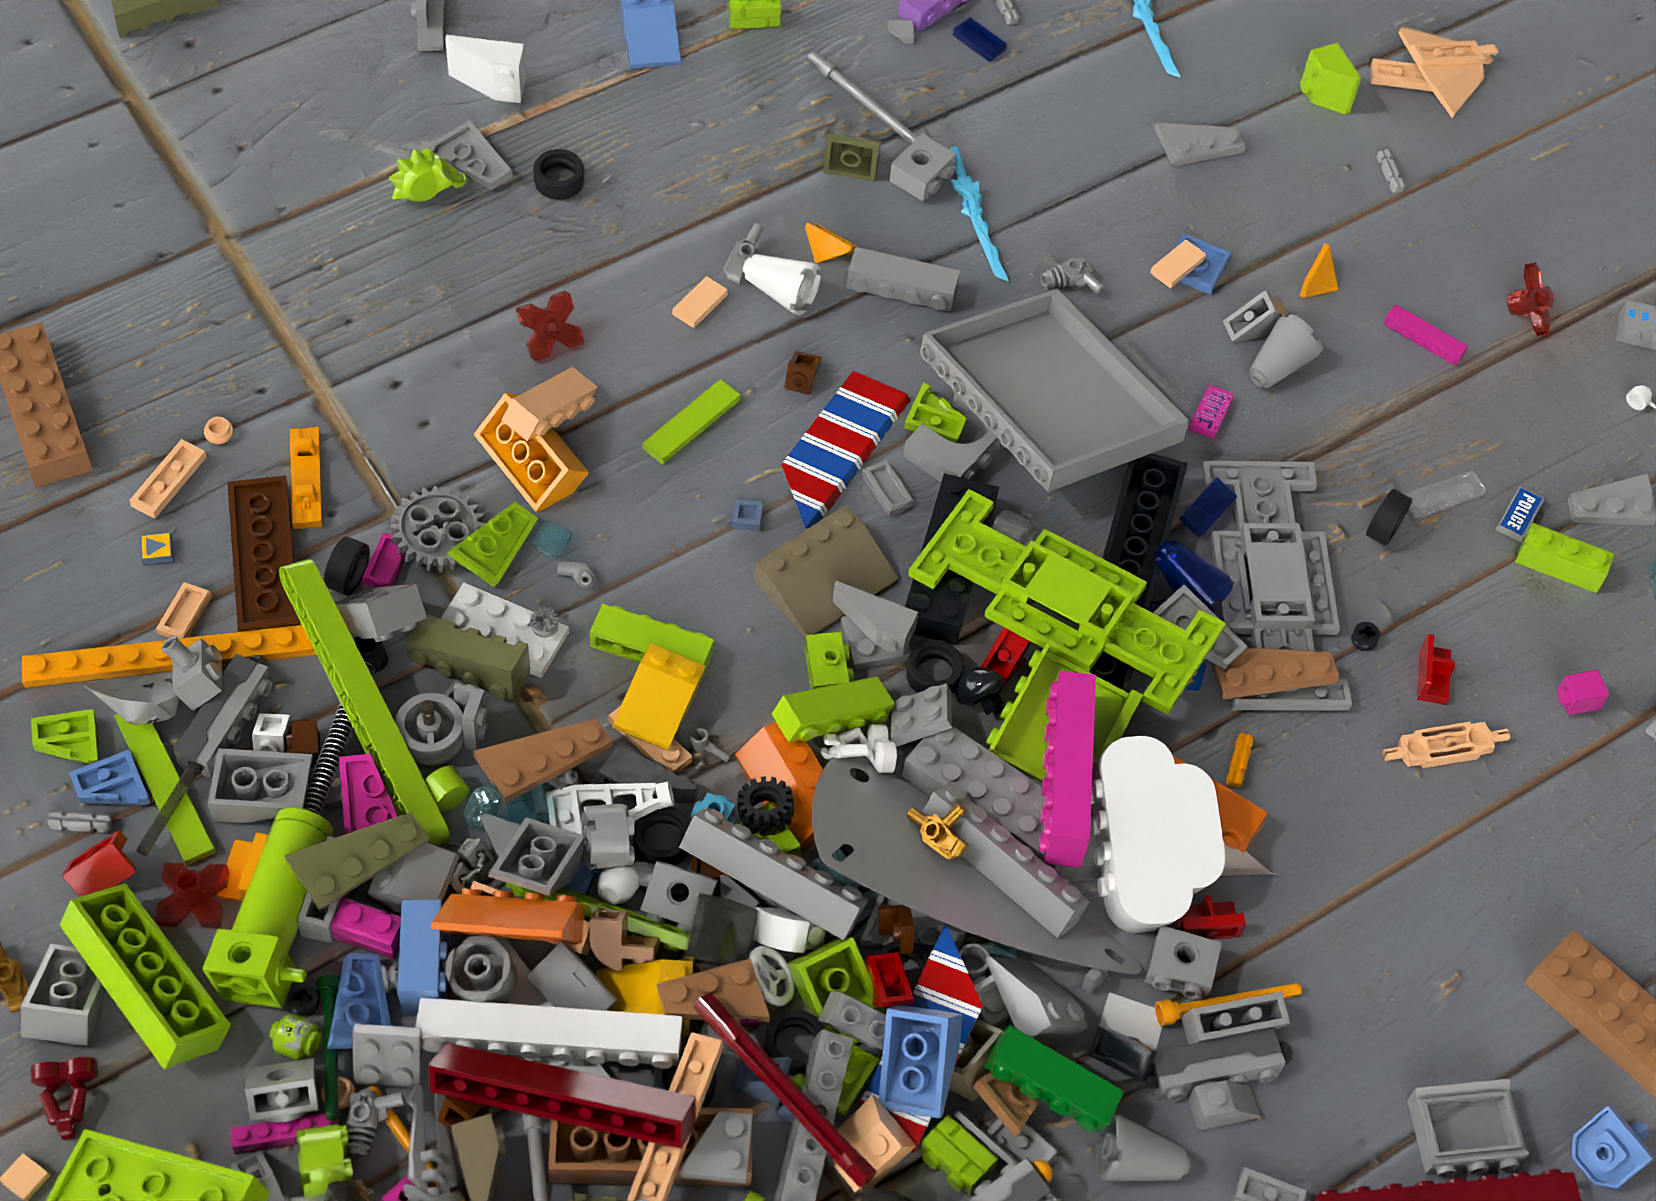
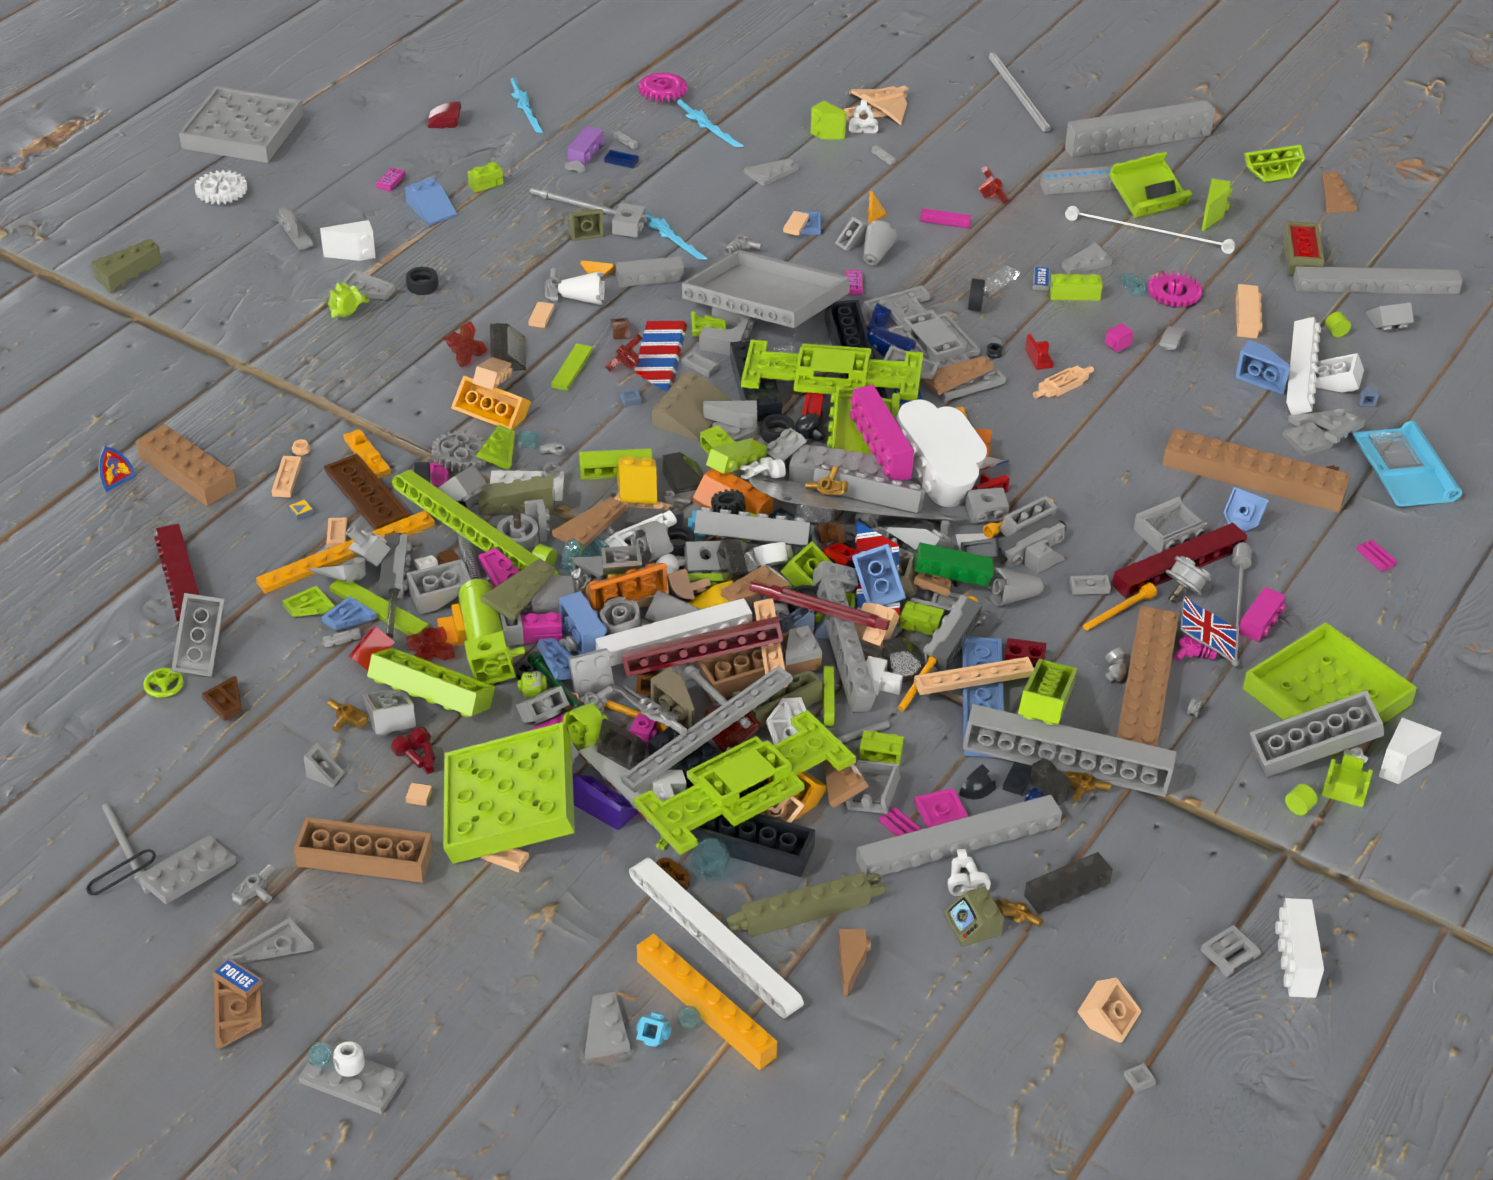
camera: 20 degrees left, 15 degrees down
none -> clear smoke slope [490,323,526,371]
none -> clear red plant [605,334,643,372]
none -> clear smoke slope [663,452,704,494]
none -> white piece [849,100,878,133]

